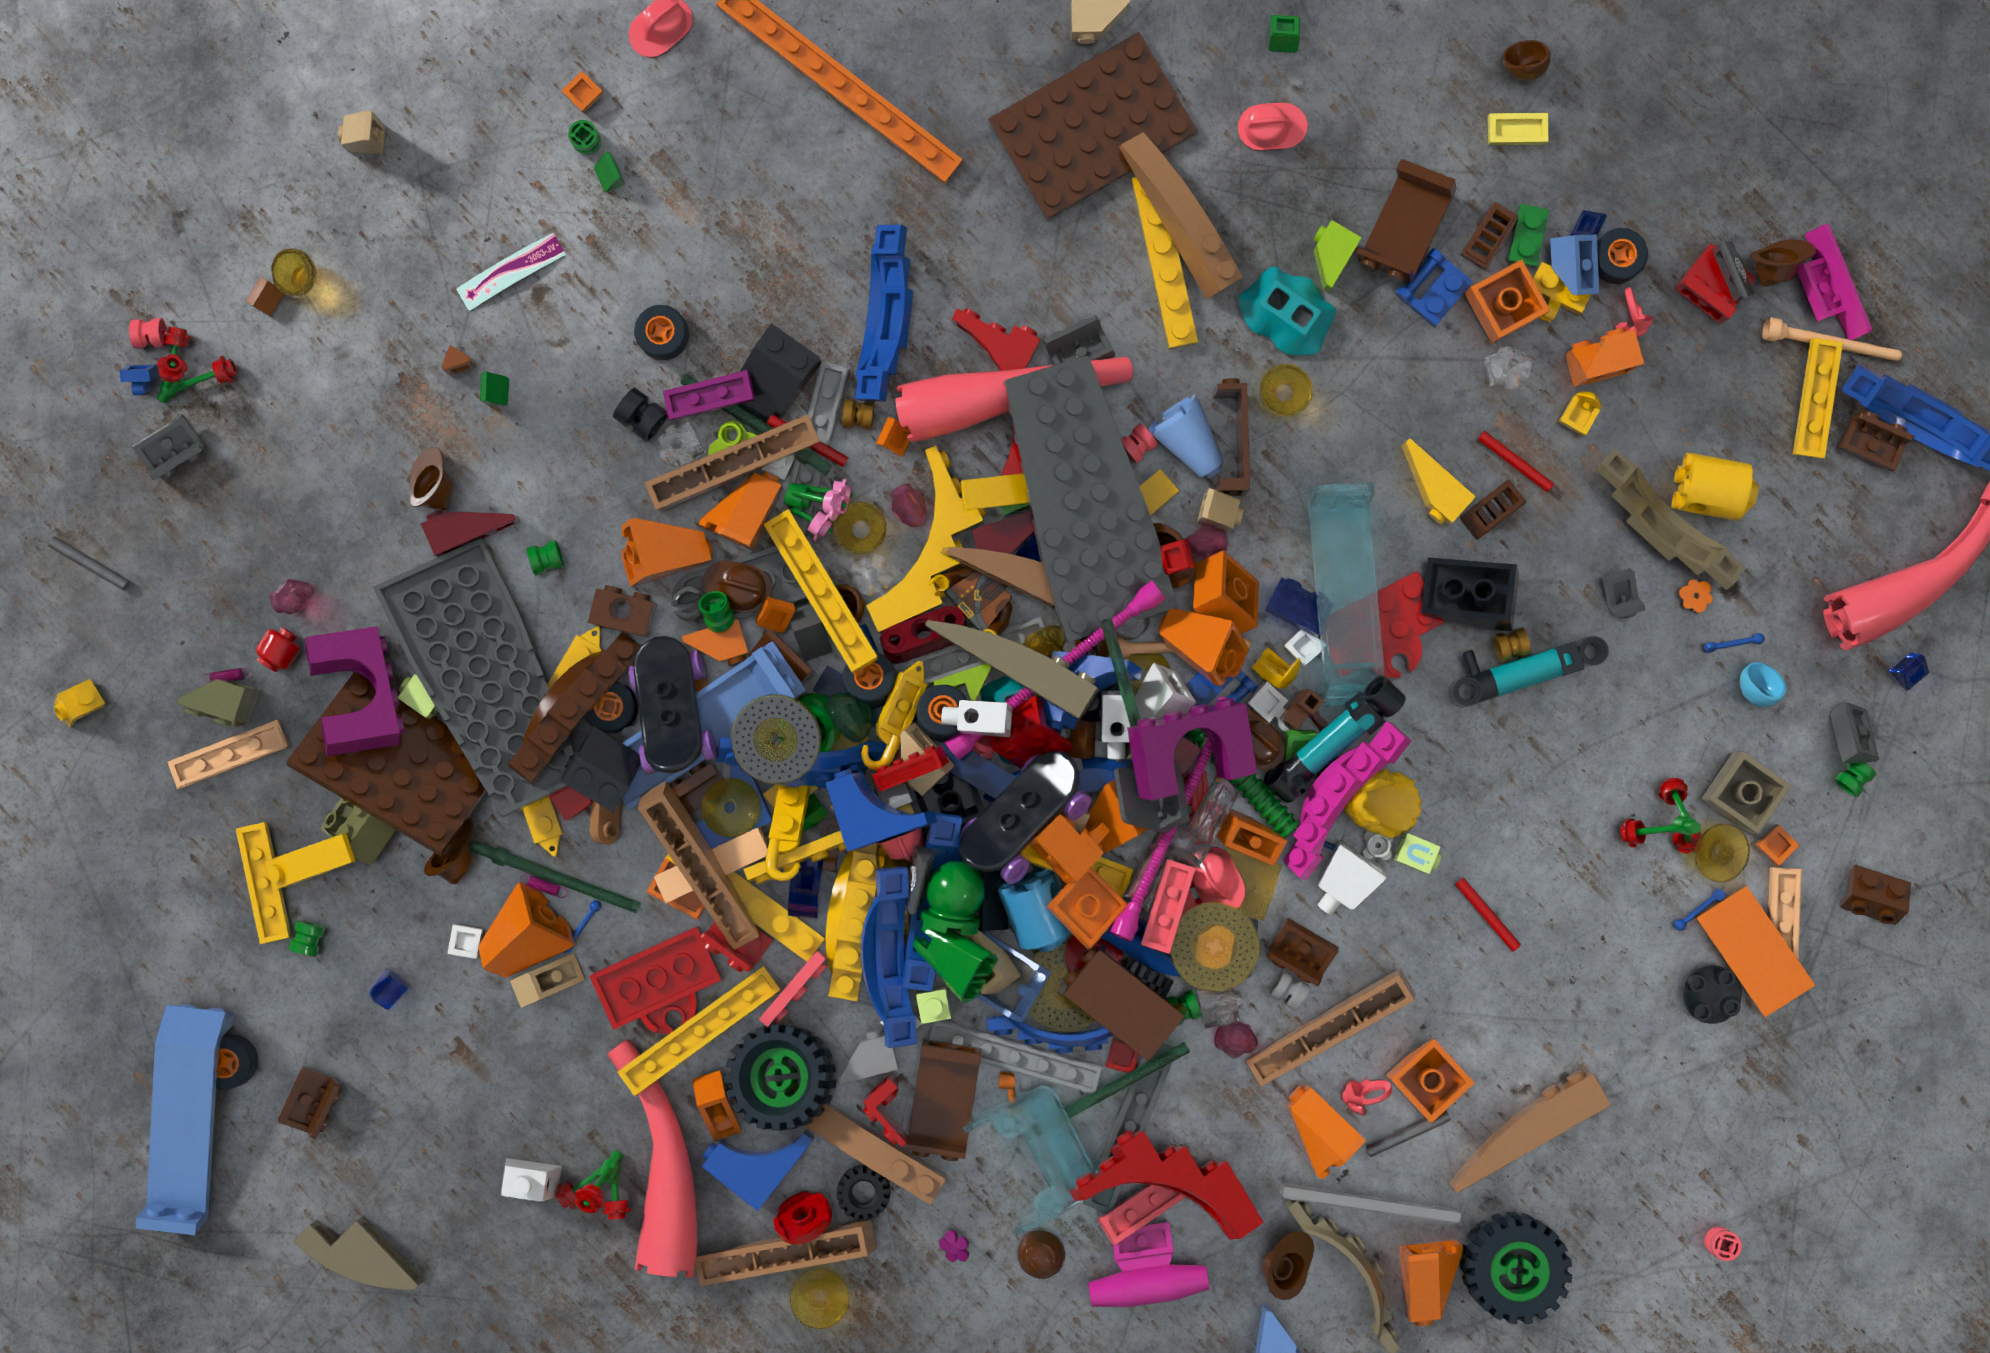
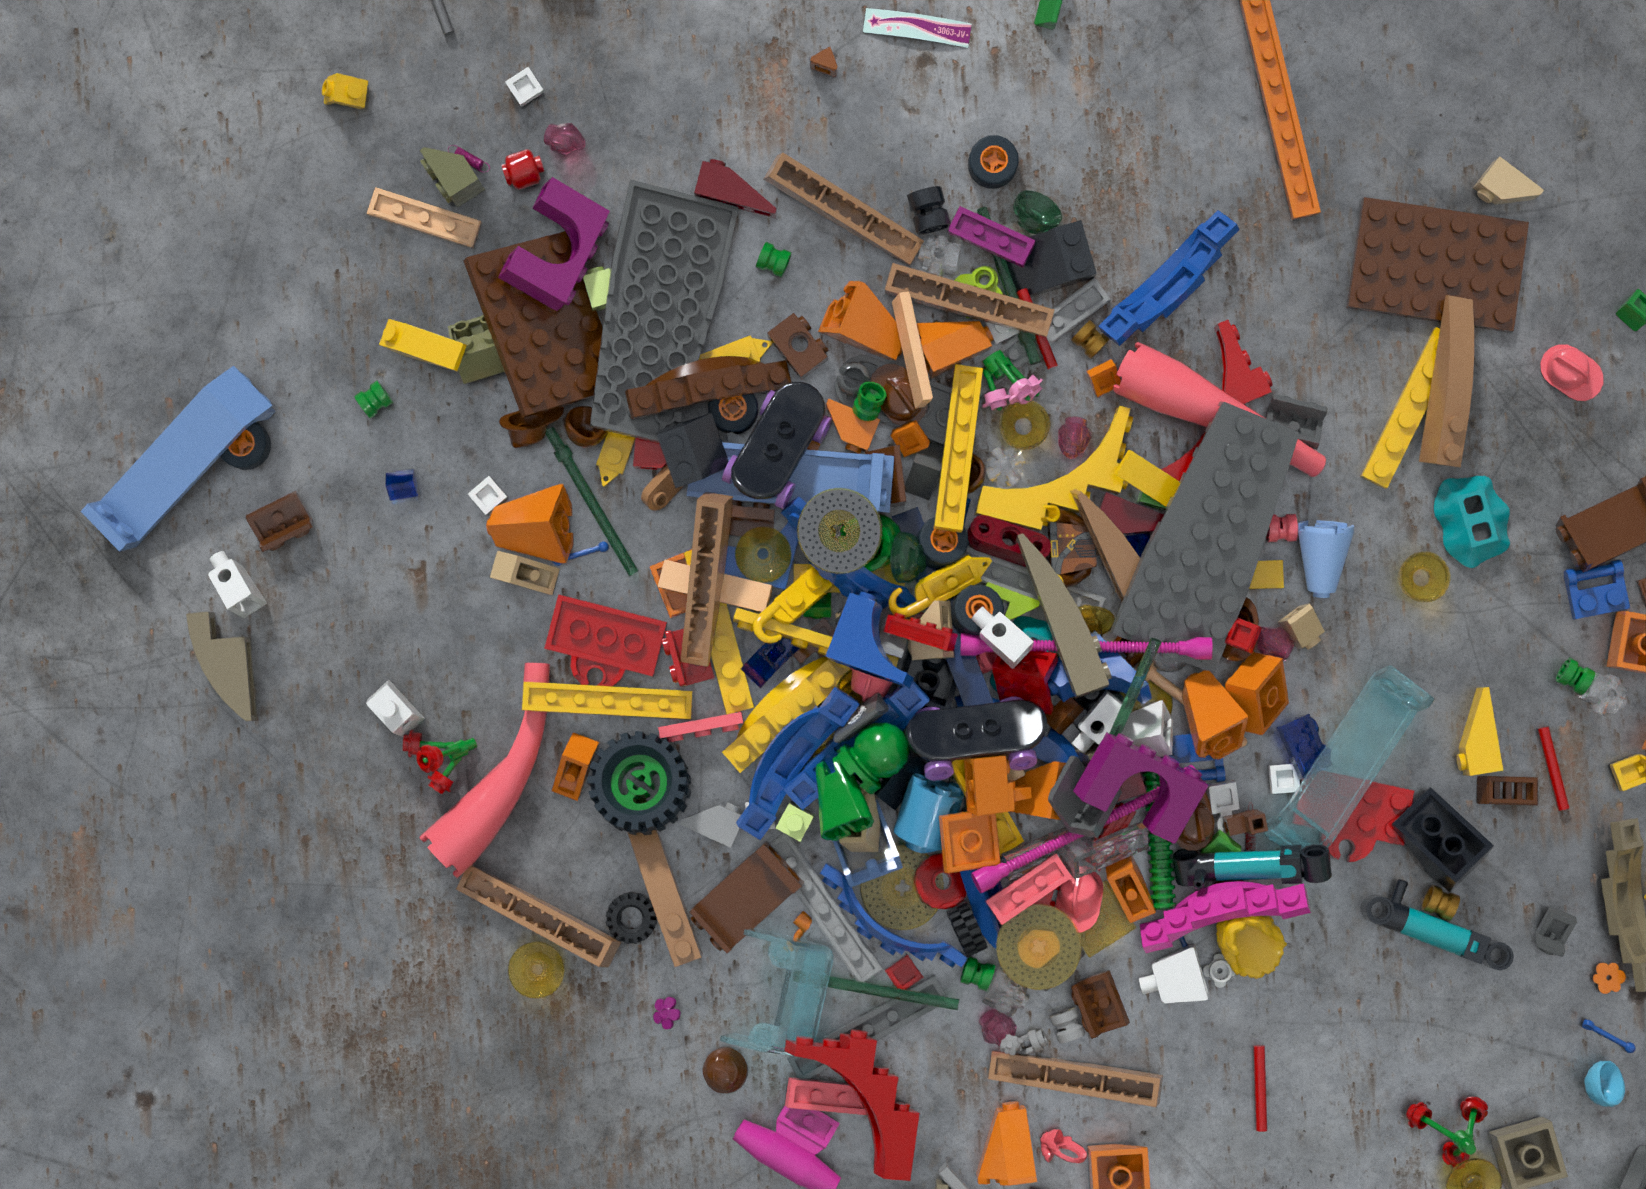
camera: 40 degrees right, 0 degrees up
yellow plate [236,822,292,944] -> none
reddish brown piece [410,447,454,510] -> none
green slope [480,372,509,406] -> none
dark pink piece [520,874,567,898] -> none
blue arch [701,1129,815,1211] -> none
red tile [773,1191,833,1245] -> none
red bracket [863,1072,908,1148] -> none
reddish brown panel [1063,943,1187,1061] -> none
reddish brown panel [1212,378,1250,497] -> none
yellow plate [1251,647,1301,689] -> none
lime slope [1313,220,1362,293] -> none
yellowish green brick [1392,833,1442,874] -> none
none -> white torso [208,551,267,619]
none -> white plate [505,67,544,107]
none -> reddish brown piece [564,406,608,448]
none -> medium nougat slope [763,152,924,265]
none -> light nougat tile [892,292,933,409]
none -> light grey piece [1000,1029,1048,1055]
none -> clear green piece [1013,190,1062,234]
none -> green wheel [1555,658,1595,695]

